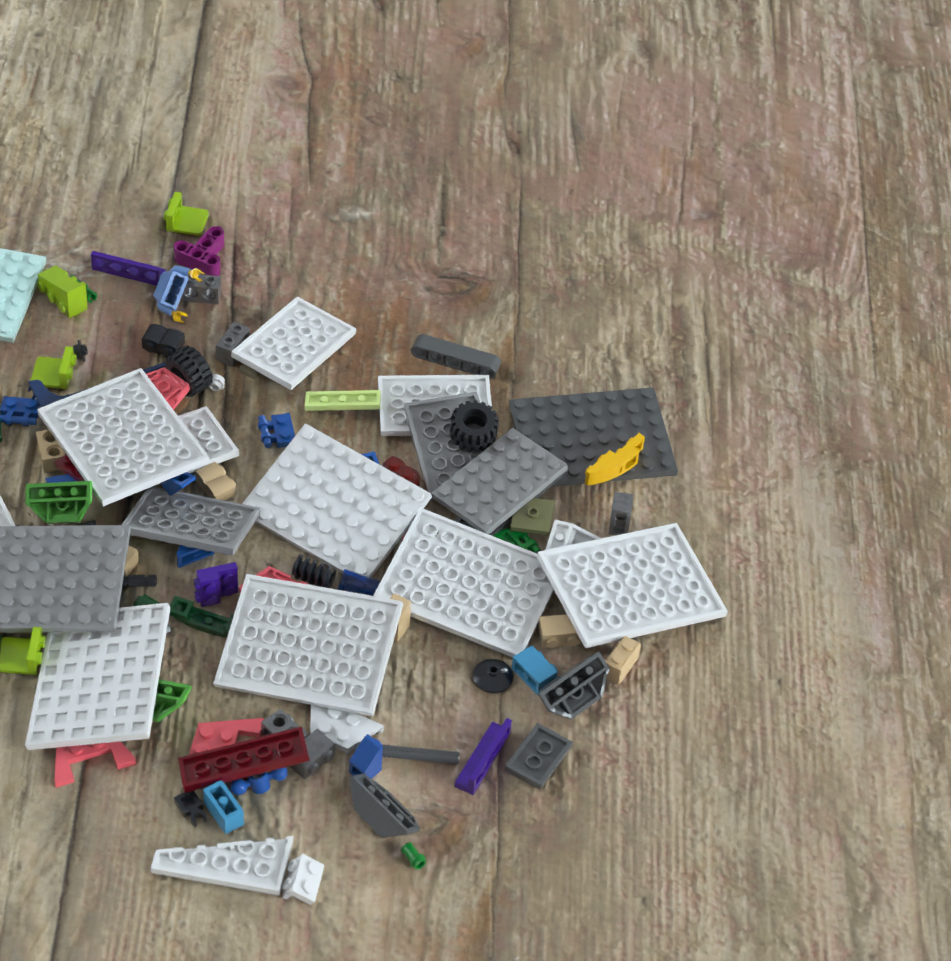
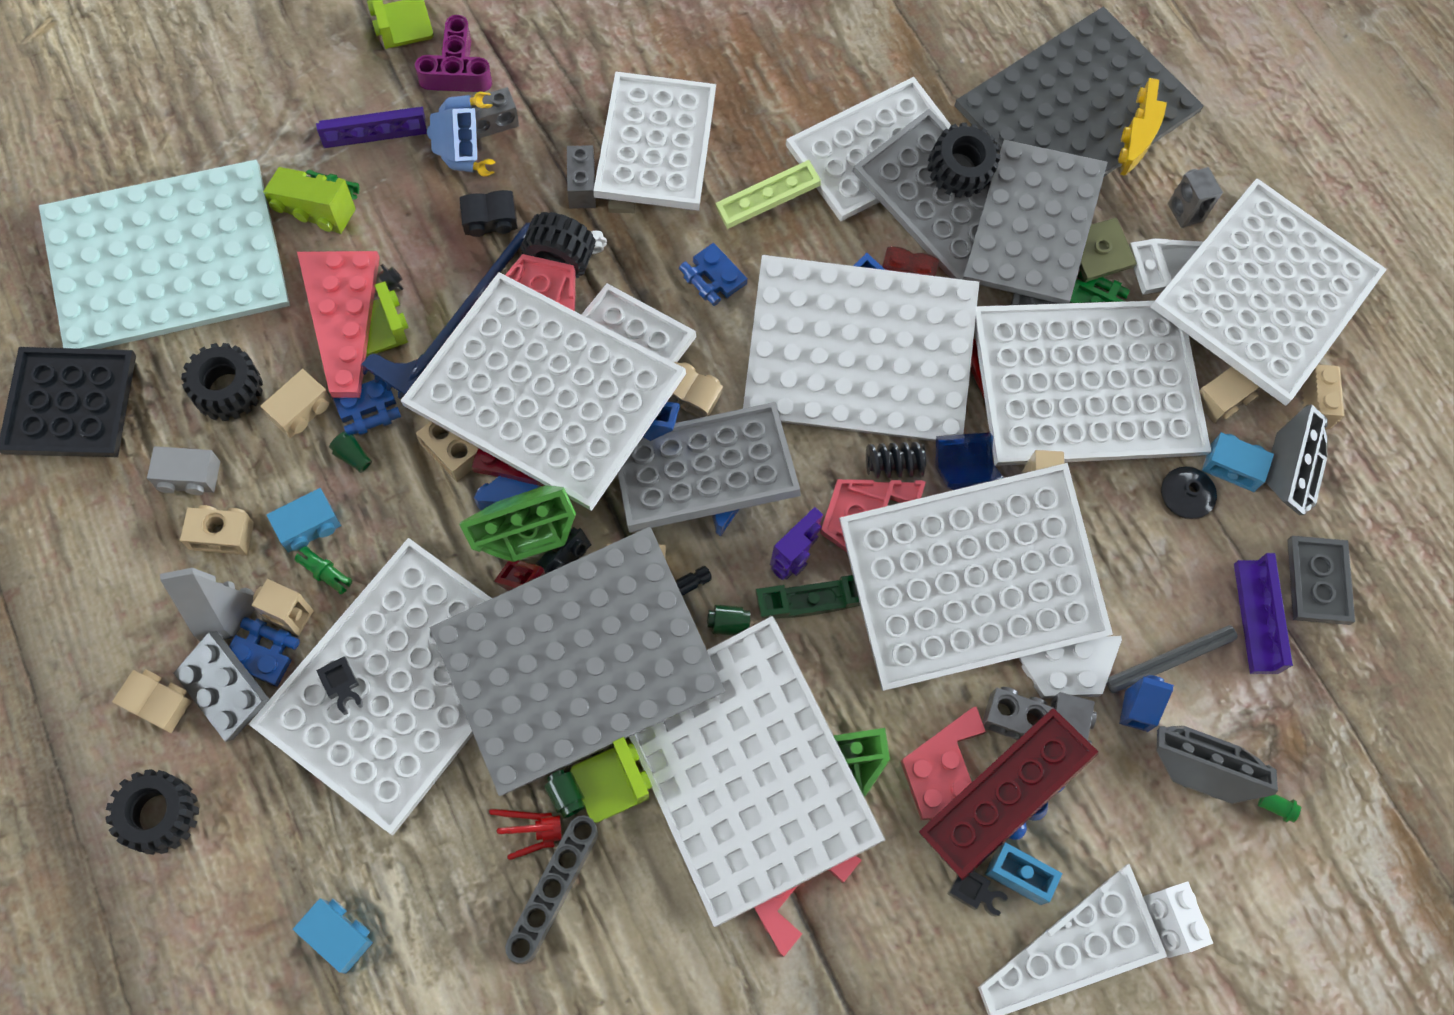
camera: 30 degrees left, 20 degrees up
dark grey beam [411,334,502,379] -> none
none -> coral wing [297,251,380,398]

